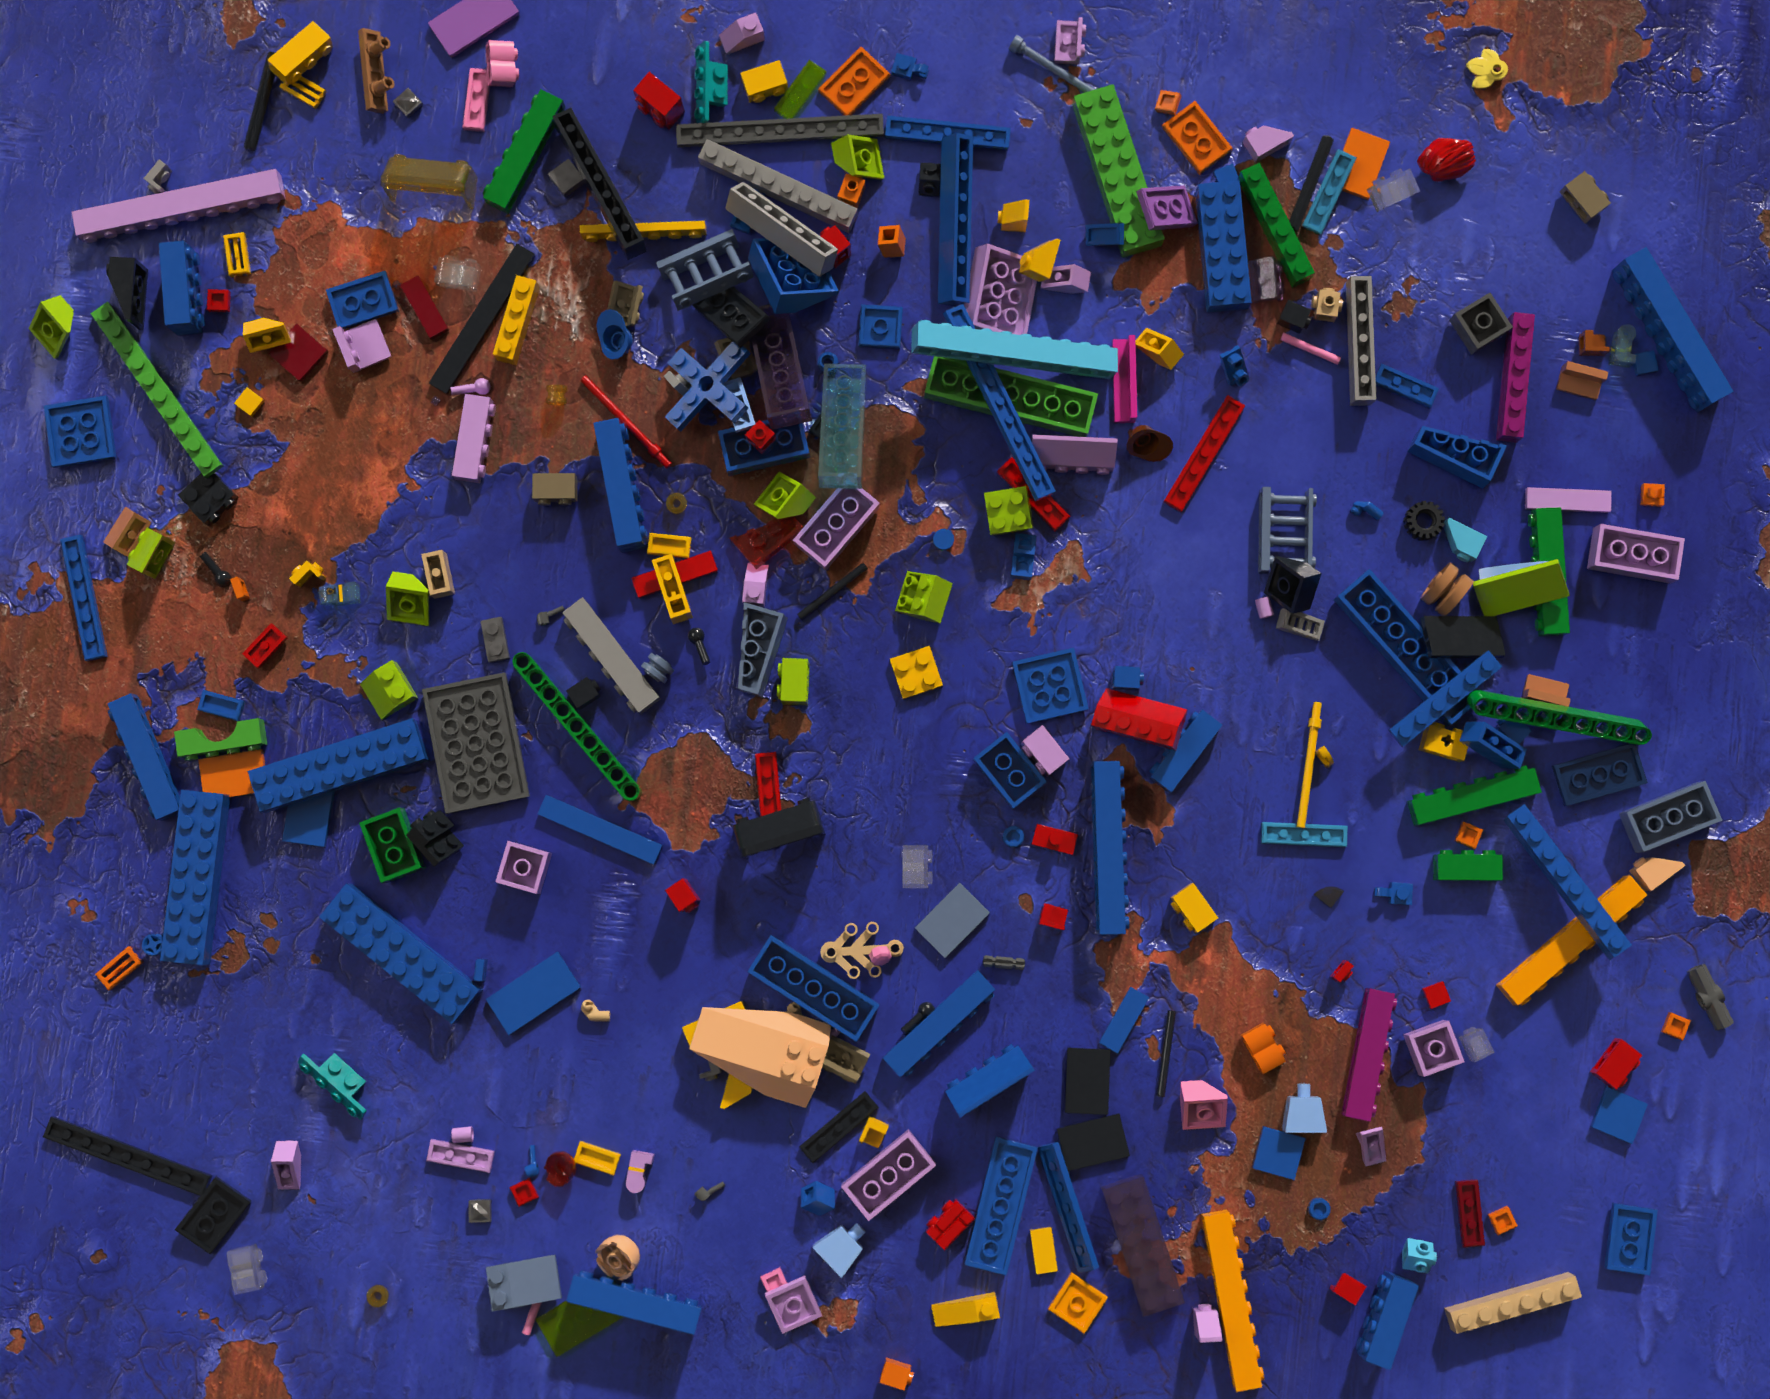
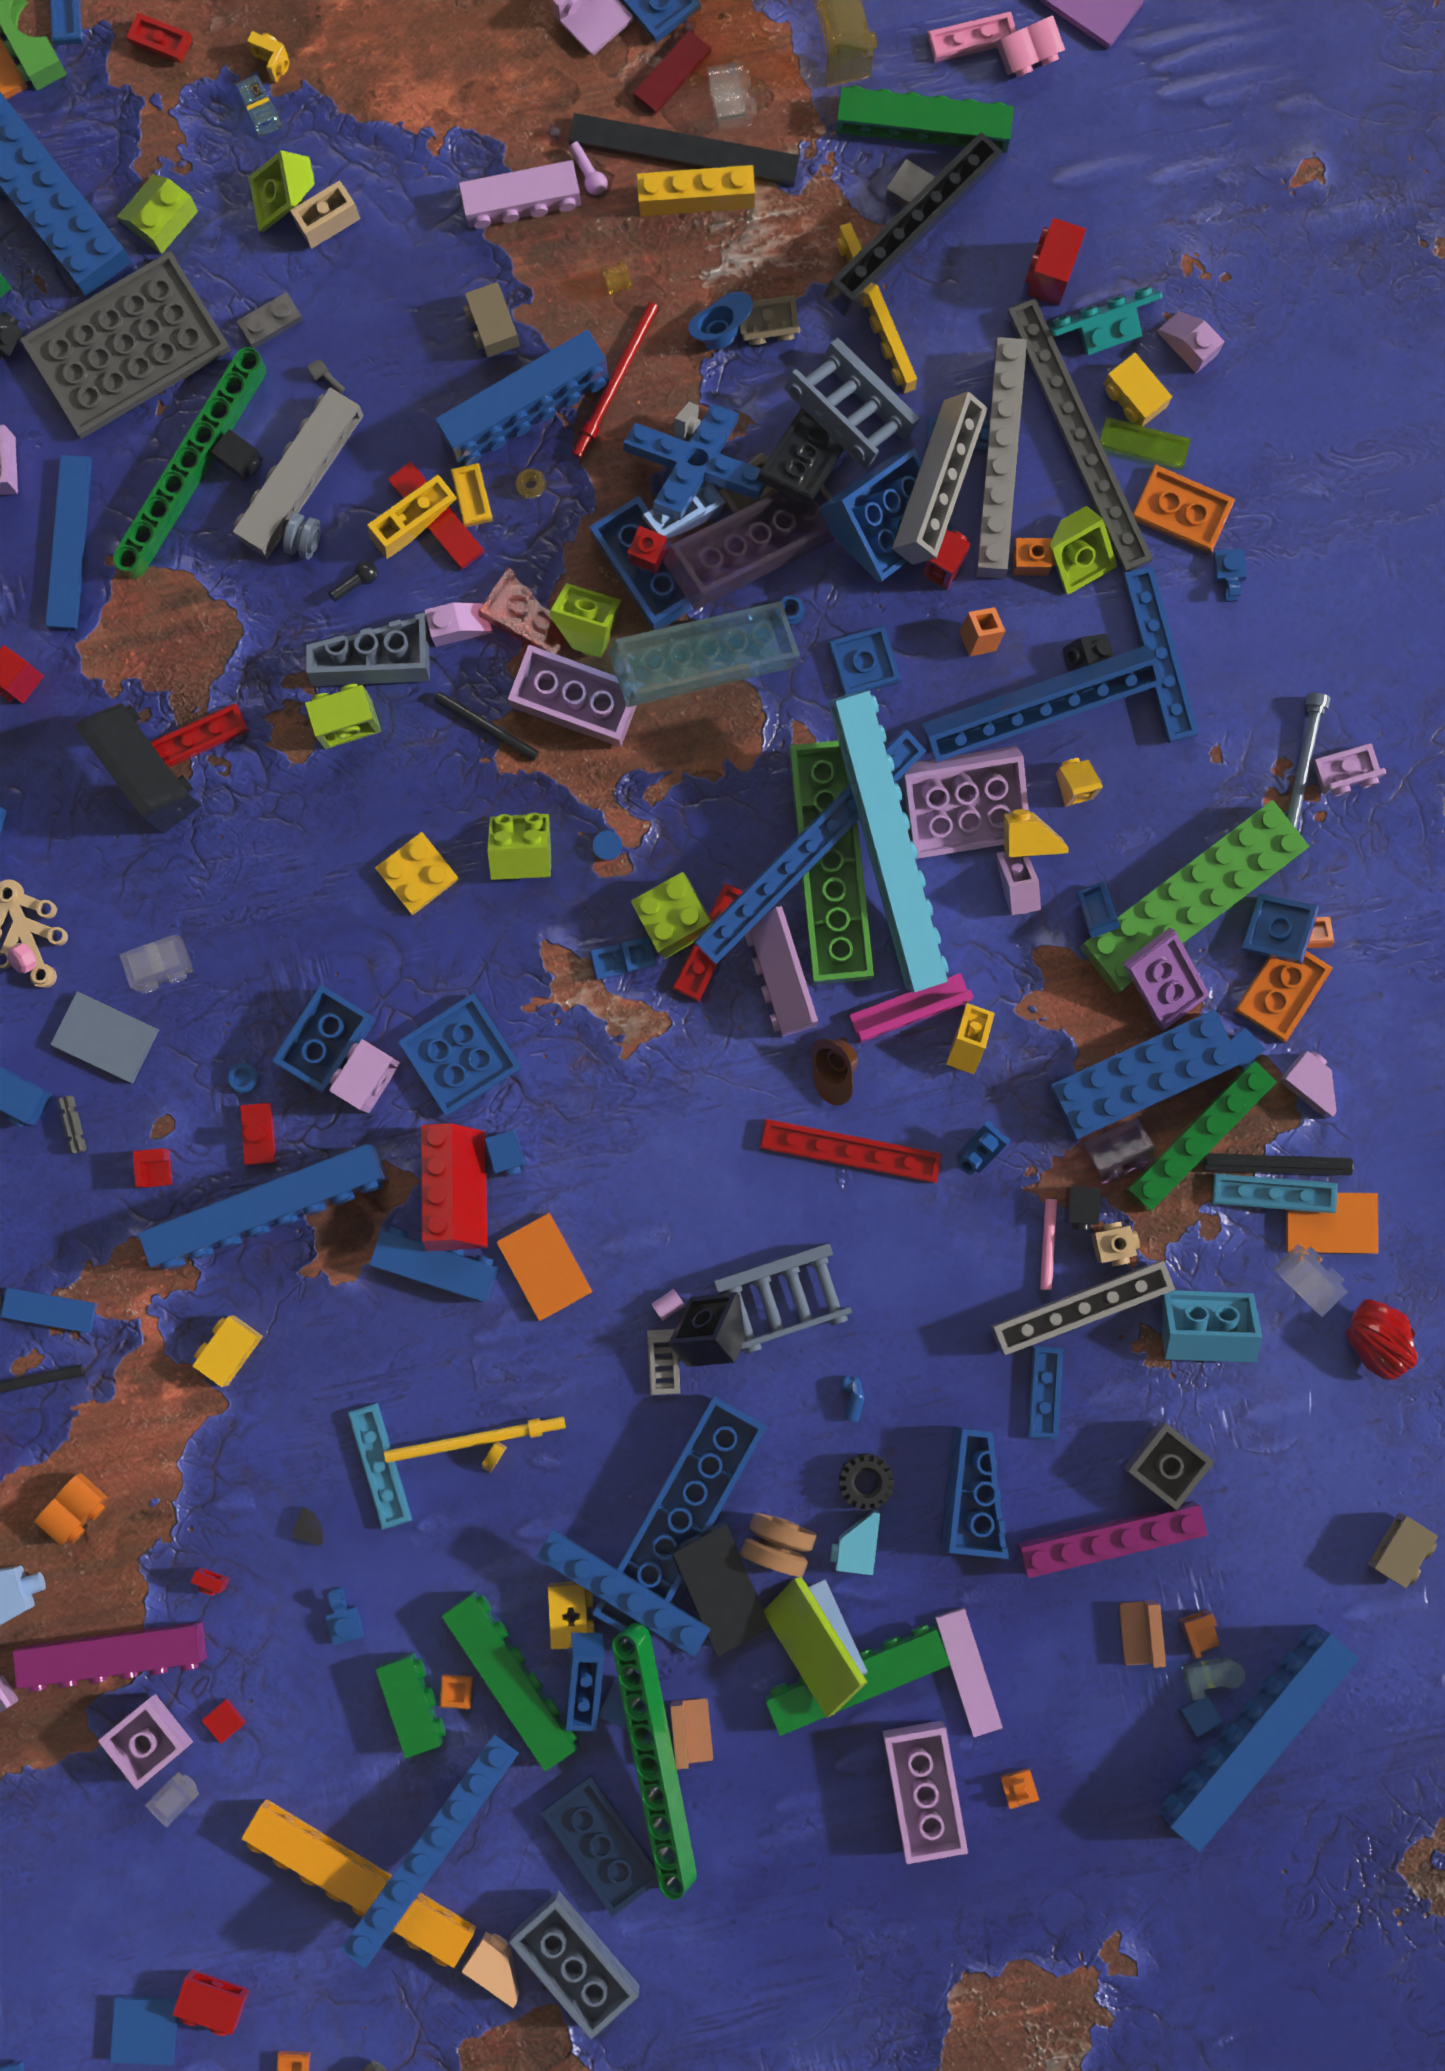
camera: 70 degrees right, 0 degrees up
none -> orange tile [497,1213,593,1321]
none -> dark azure slope [1162,1290,1263,1363]
none -> blue plate [1242,893,1319,965]

